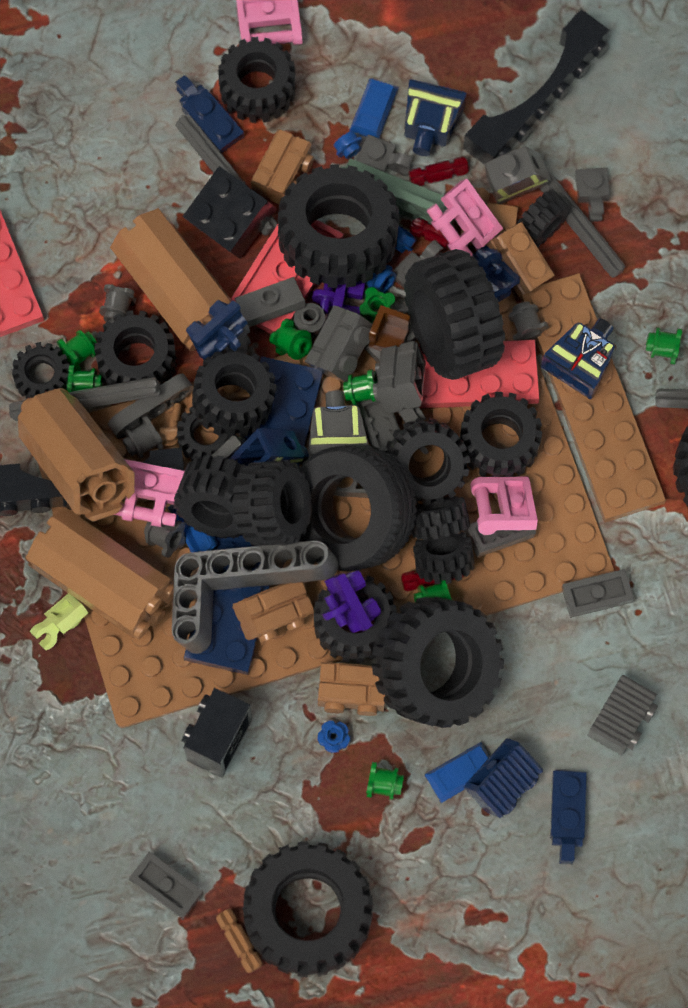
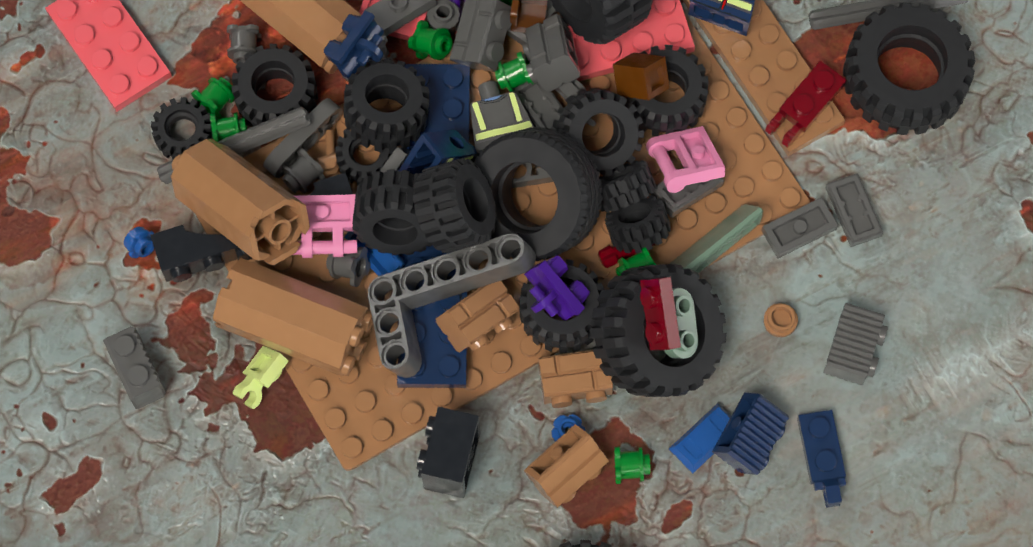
camera: 10 degrees left, 0 degrees up
none -> medium nougat brick [524,424,609,508]
none -> reddish brown panel [613,53,669,100]
none -> dark red plate [640,277,681,350]
none -> sand green plate [664,288,698,358]
none -> sand green slope [670,204,763,273]
none -> medium nougat plate [763,303,798,337]
none -> dark red hinge [765,60,846,148]
none -> dark grey plate [825,173,883,247]

